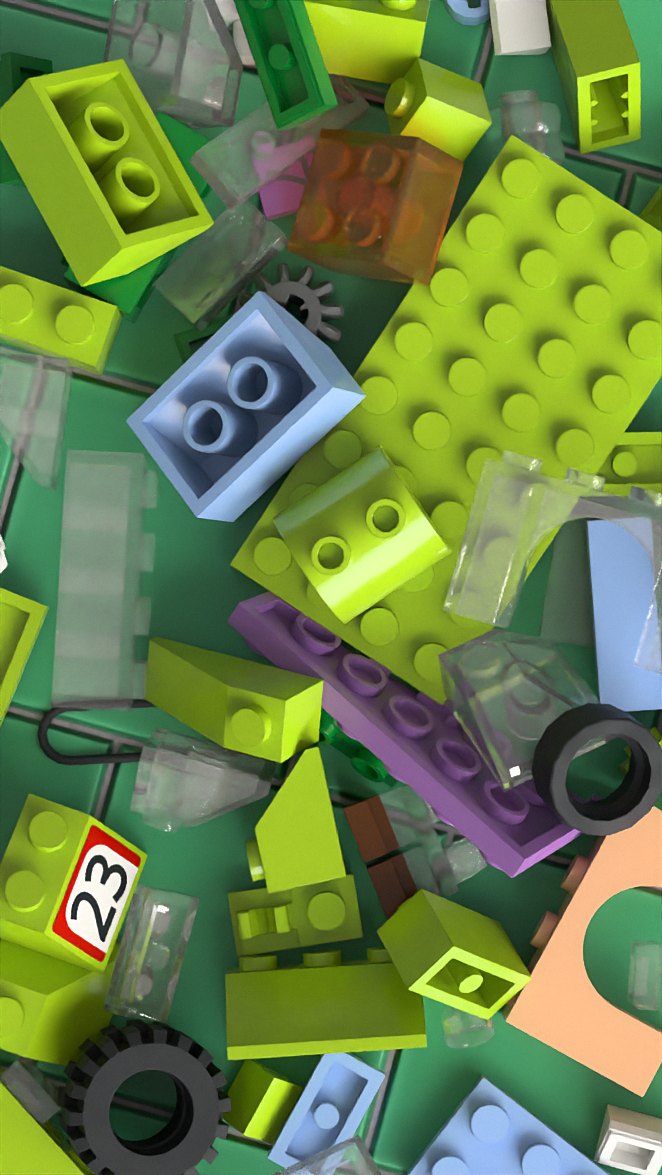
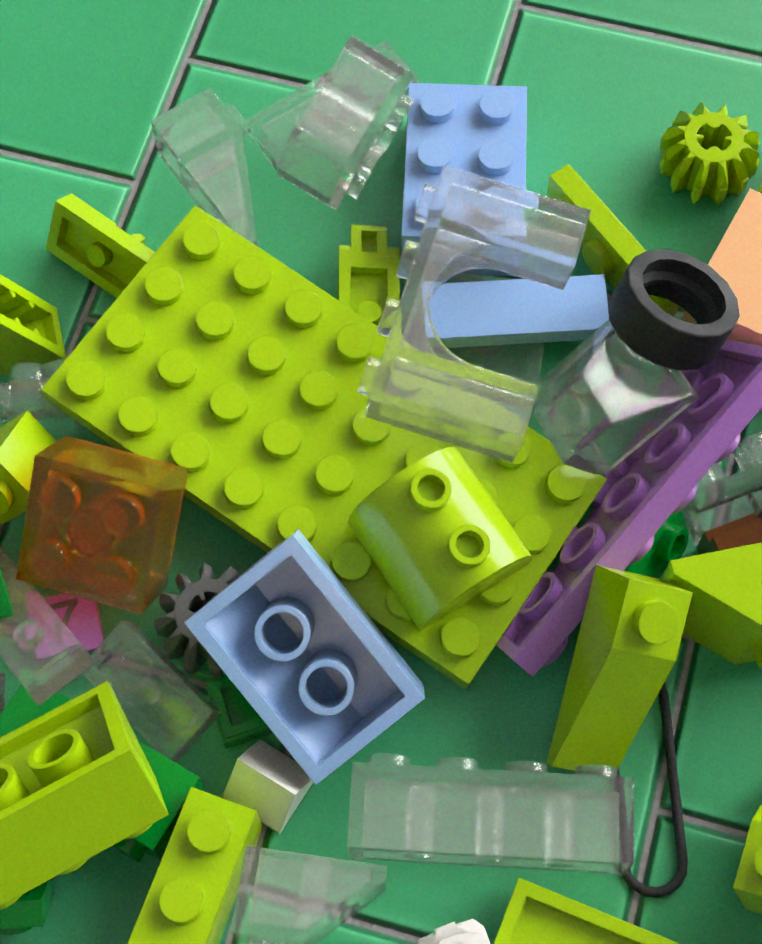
camera: 90 degrees left, 20 degrees down
clear slope [130,727,278,832] -> none
none -> slope [222,740,313,834]

